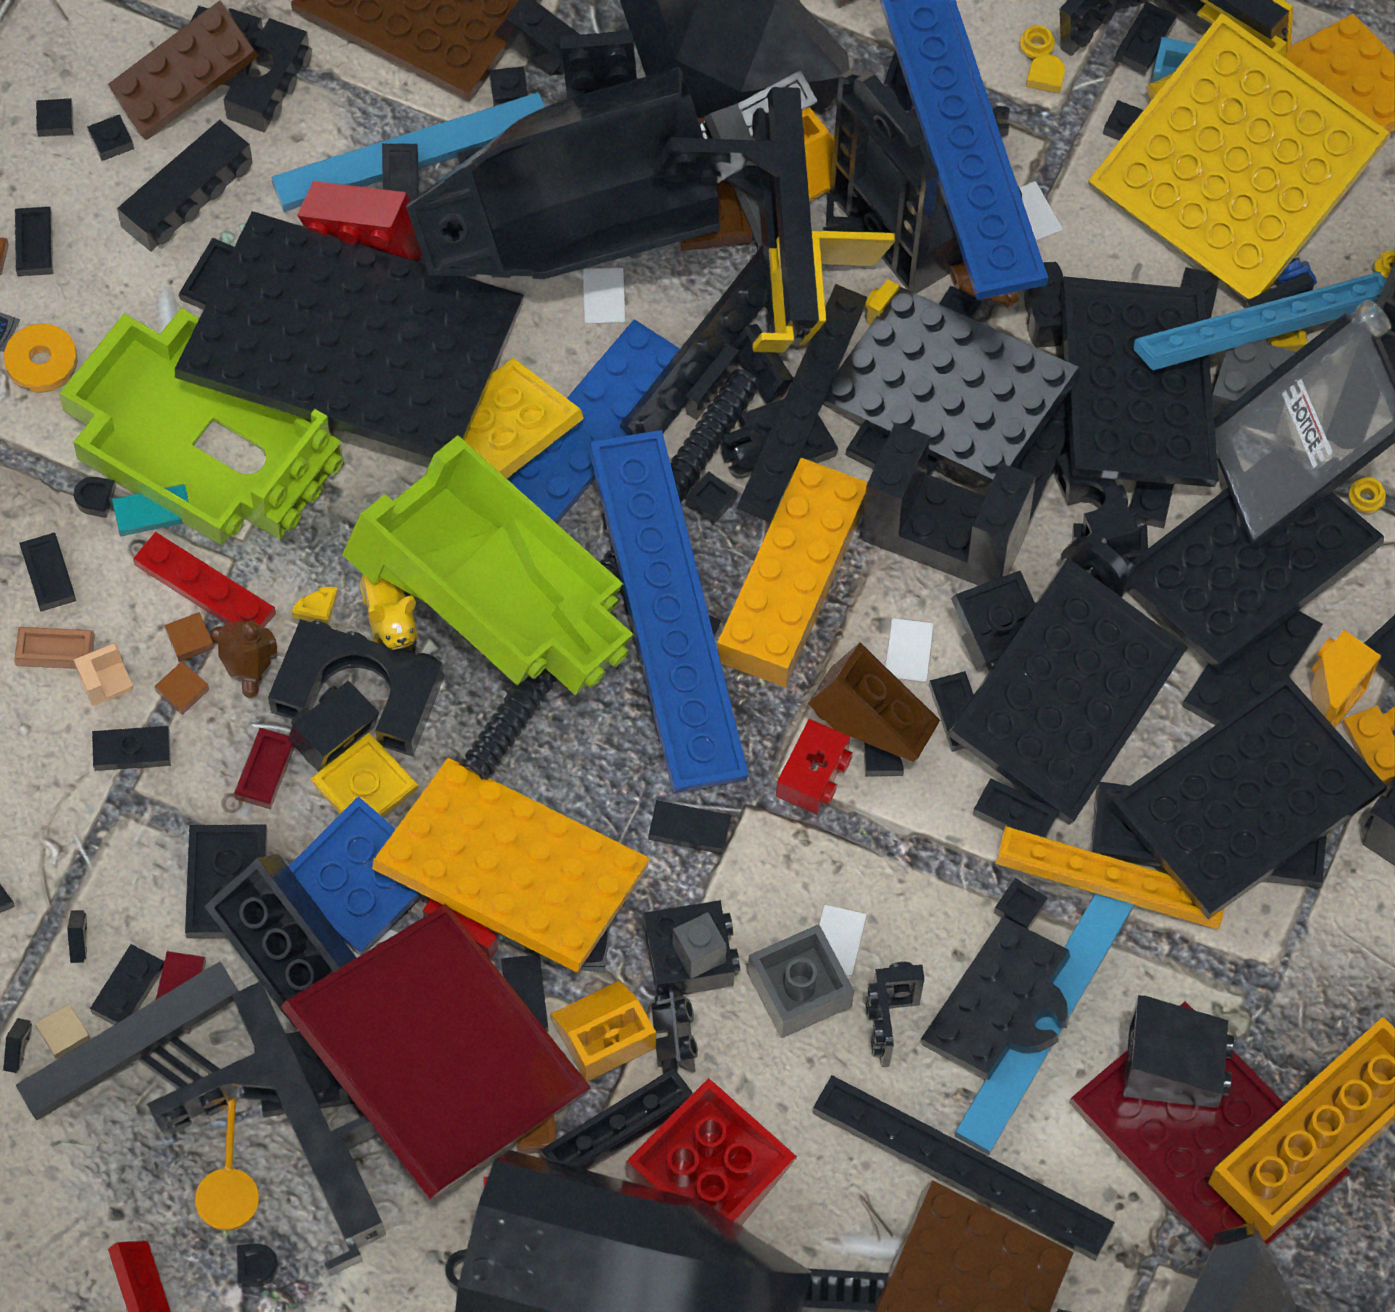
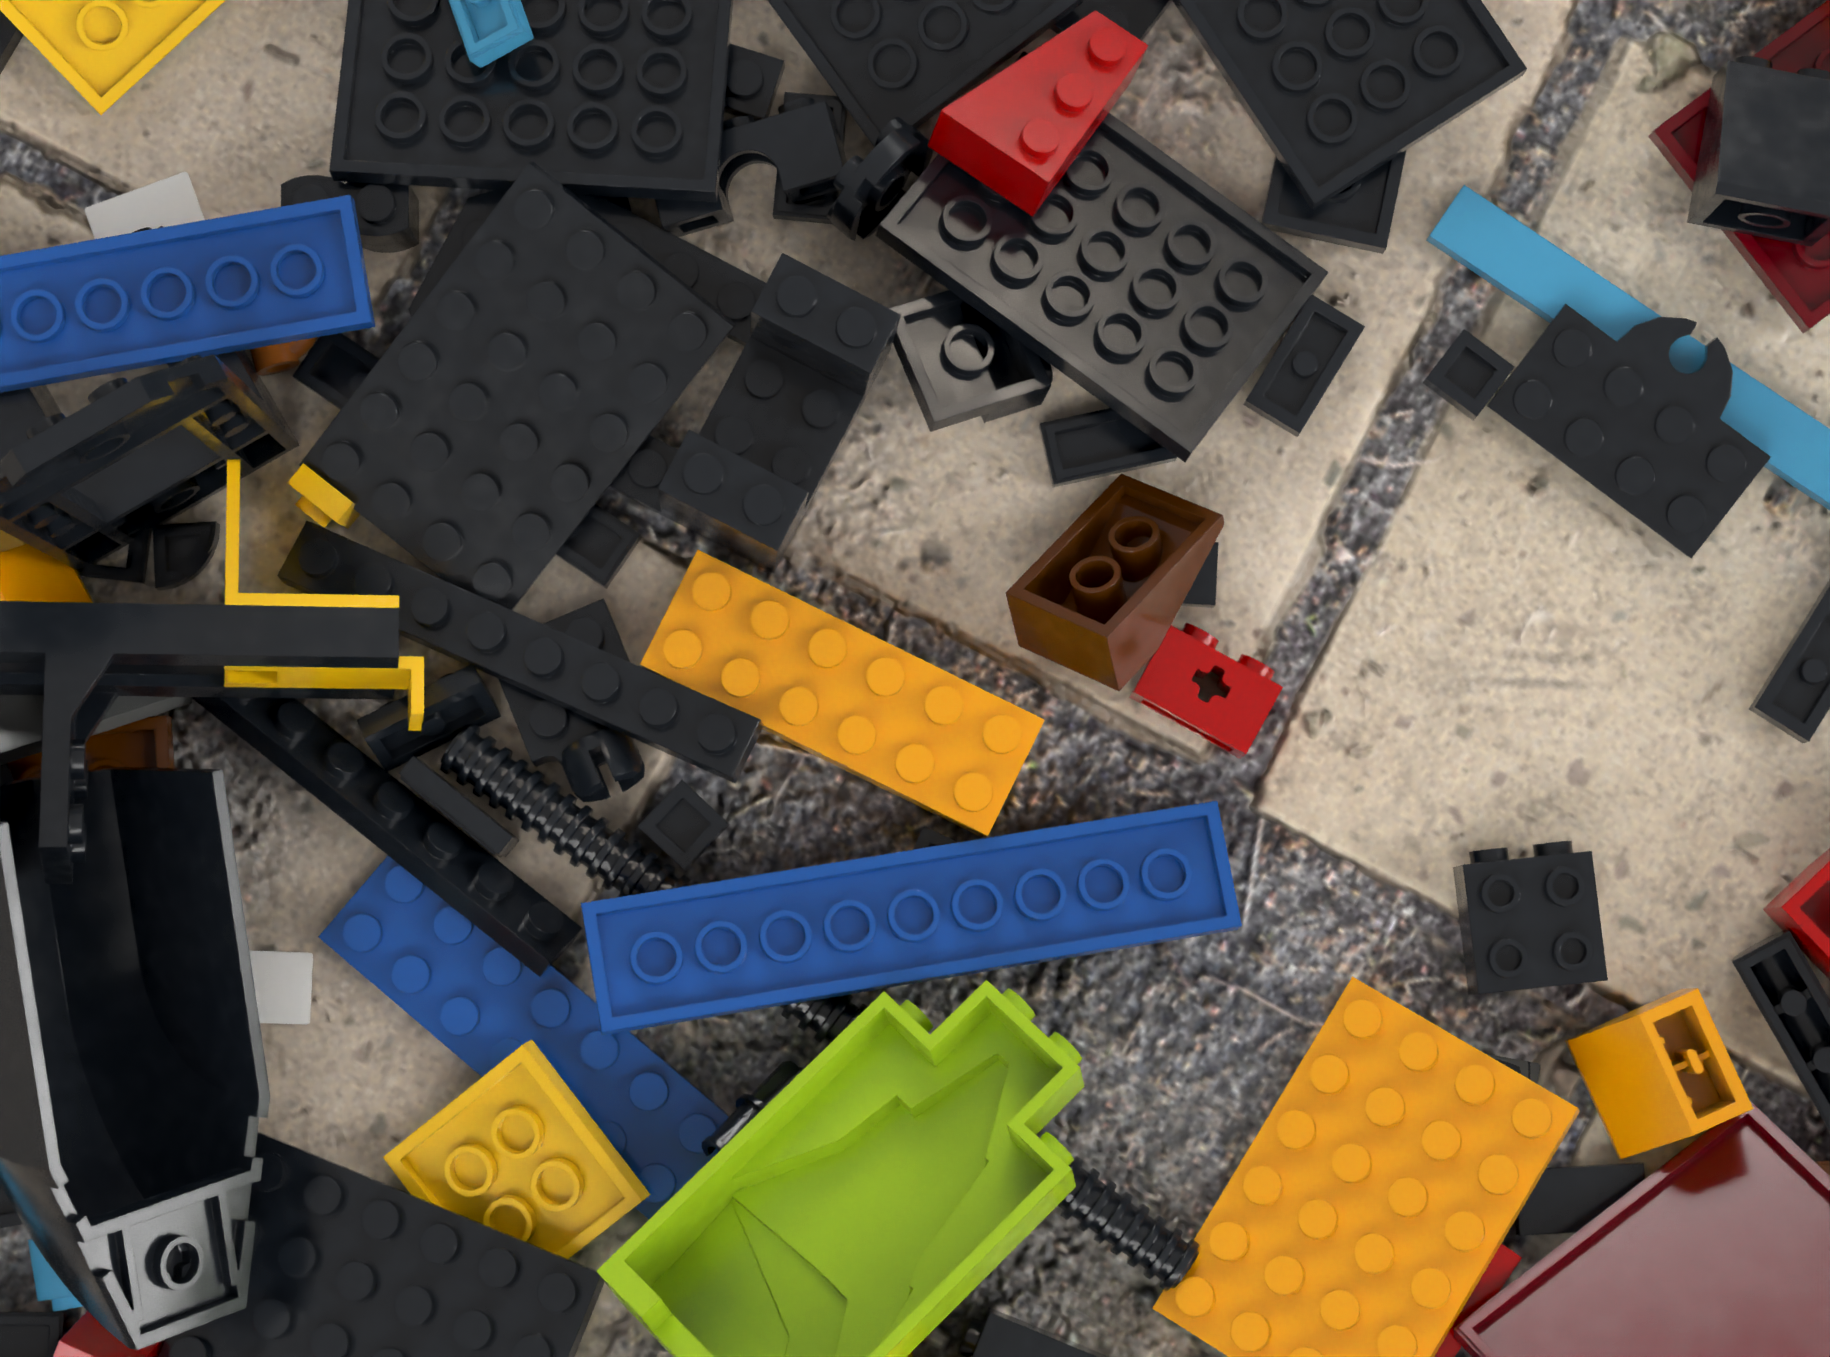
camera: 85 degrees left, 20 degrees up
black tile [648,800,731,854] -> none
black hinge [651,987,698,1073] -> none
dark grey brick [673,912,727,979] -> none
dark grey brick [748,924,854,1038] -> none
white sticker [820,905,866,975] -> none
black bracket [865,961,925,1067] -> none
white sticker [886,618,933,682] -> none
light orange tile [995,826,1224,929] -> none
none -> red wedge [927,10,1149,216]

